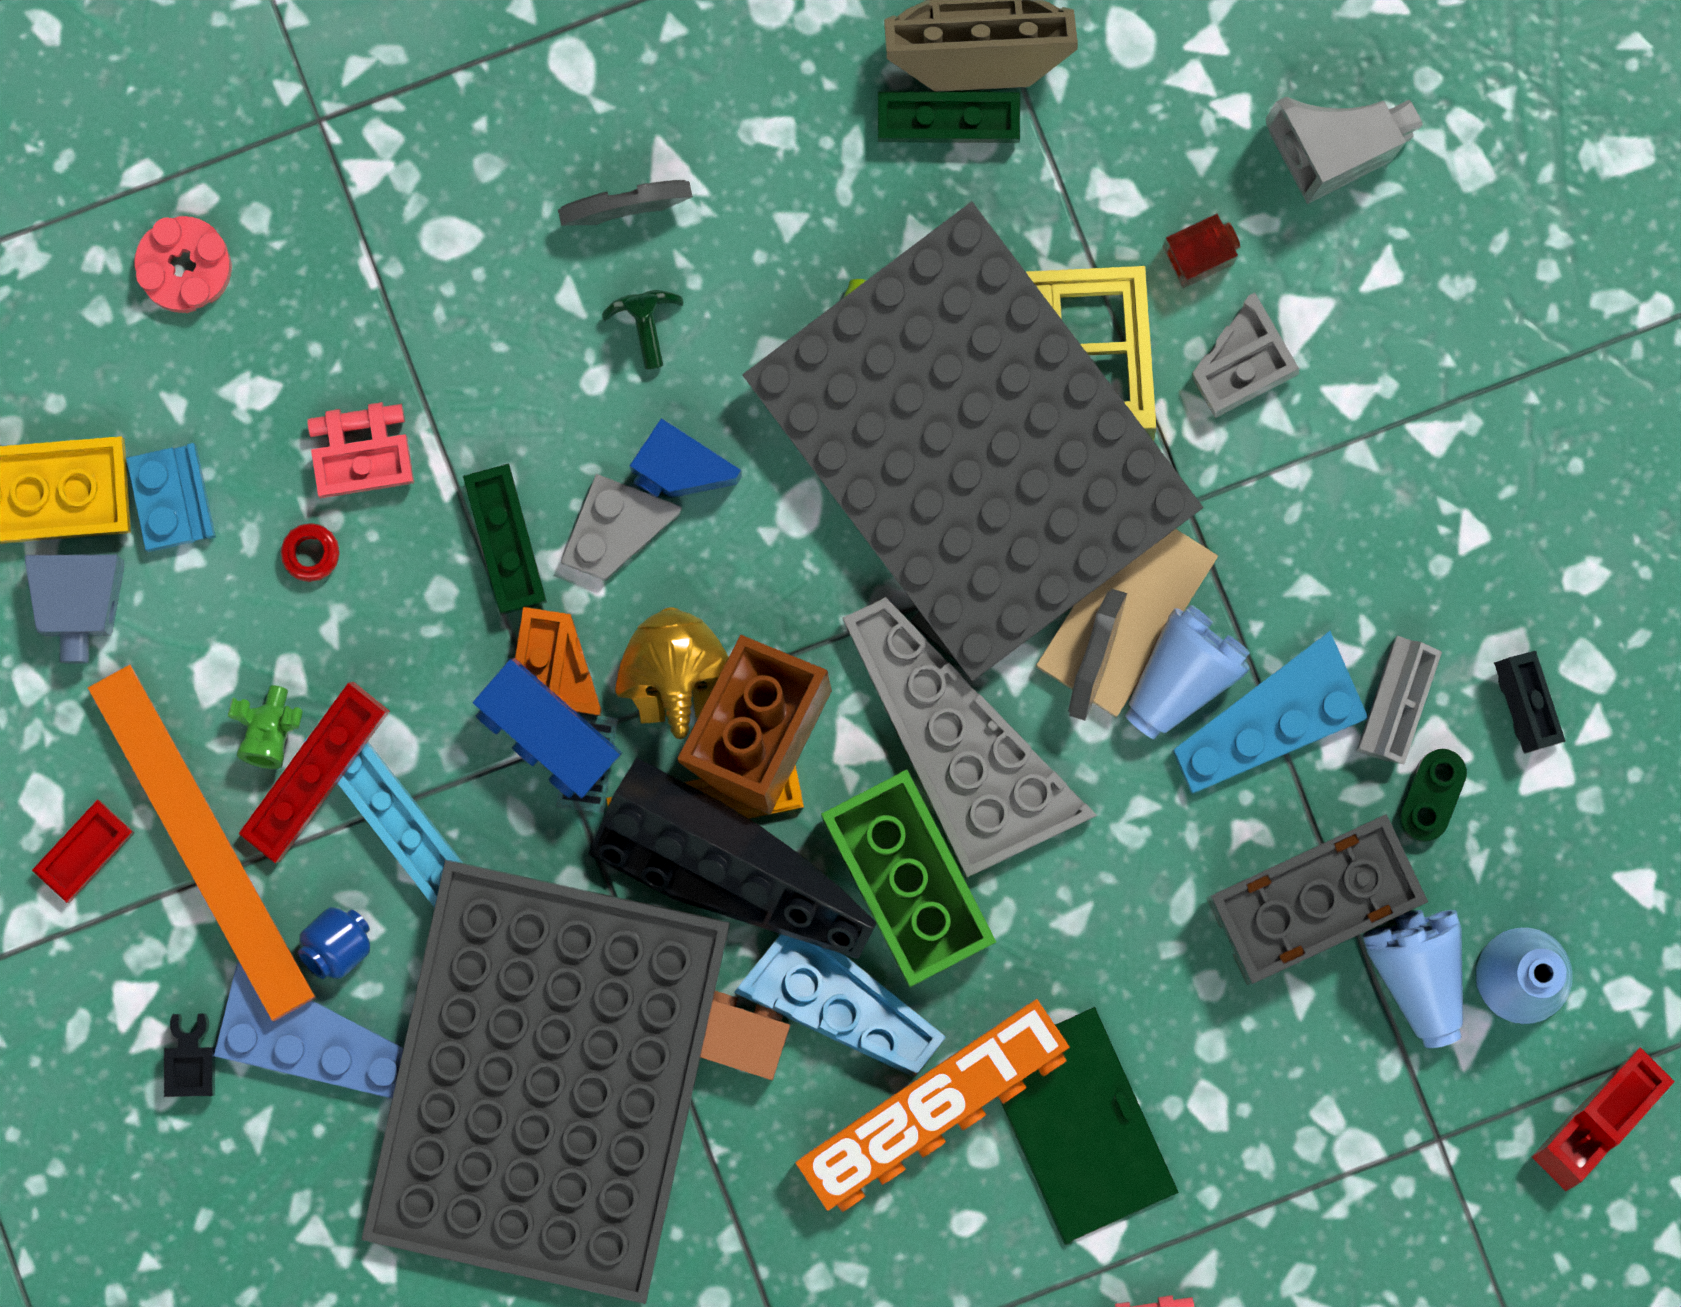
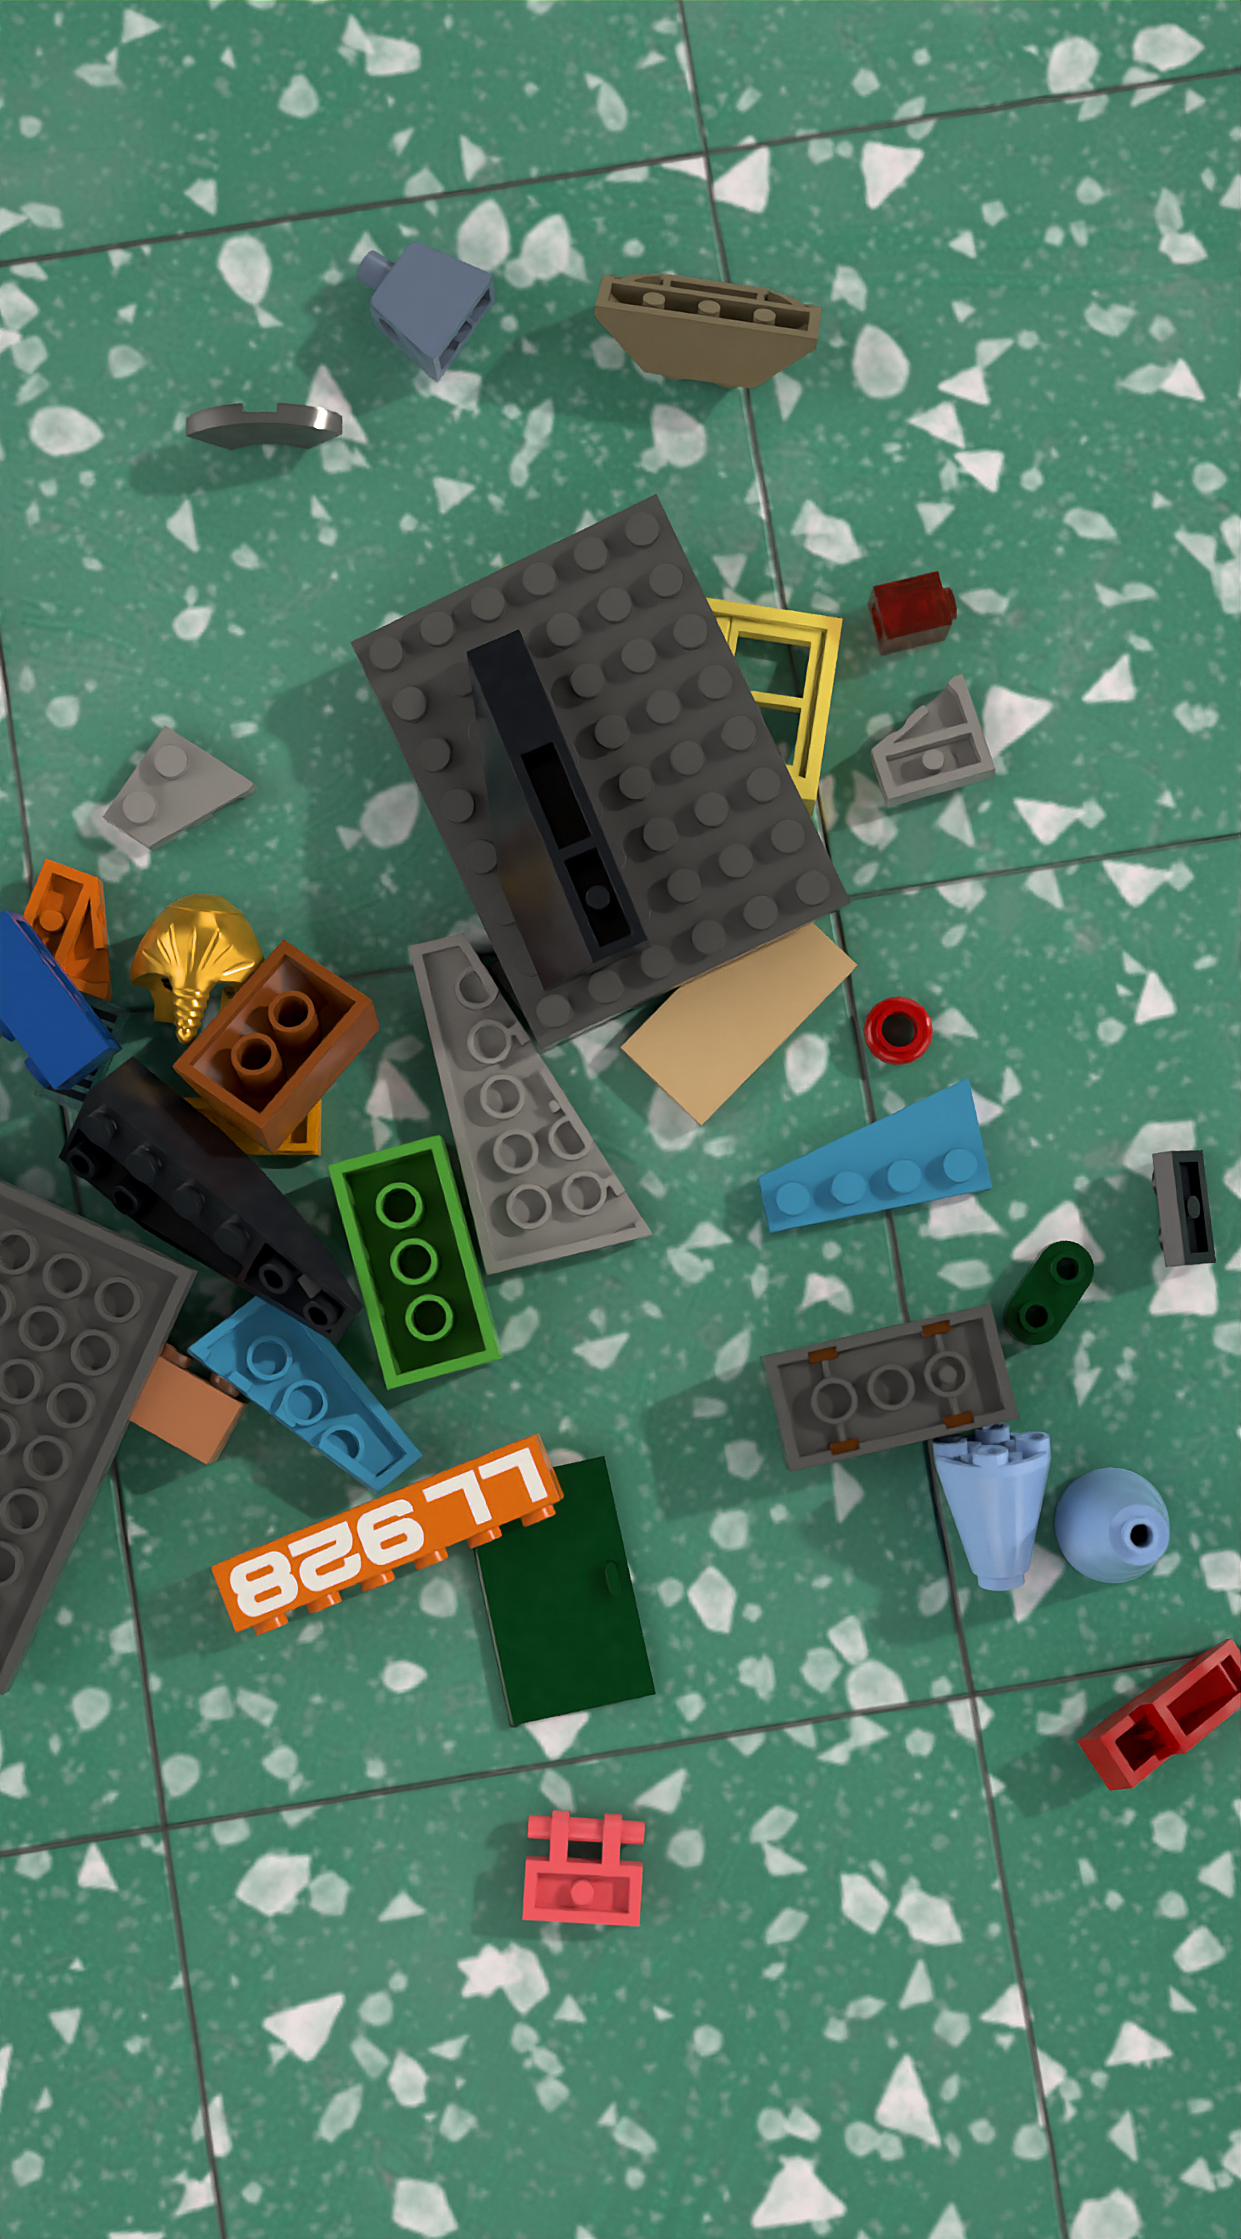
camera: 15 degrees right, 0 degrees up
dark green plate [463,463,547,615] -> none
dark green plant [602,290,684,369] -> none
blue slope [630,418,742,498] -> none
dark green plate [878,92,1020,143] -> none
dark grey tile [1068,588,1127,721] -> none
light blue cone [1125,605,1250,739] -> none
light grey hips [1266,96,1423,204] -> none
light grey piece [1356,636,1442,764] -> none
none -> sand blue torso [356,242,496,382]
none -> black wedge [466,629,651,992]
none -> red piece [863,996,933,1066]

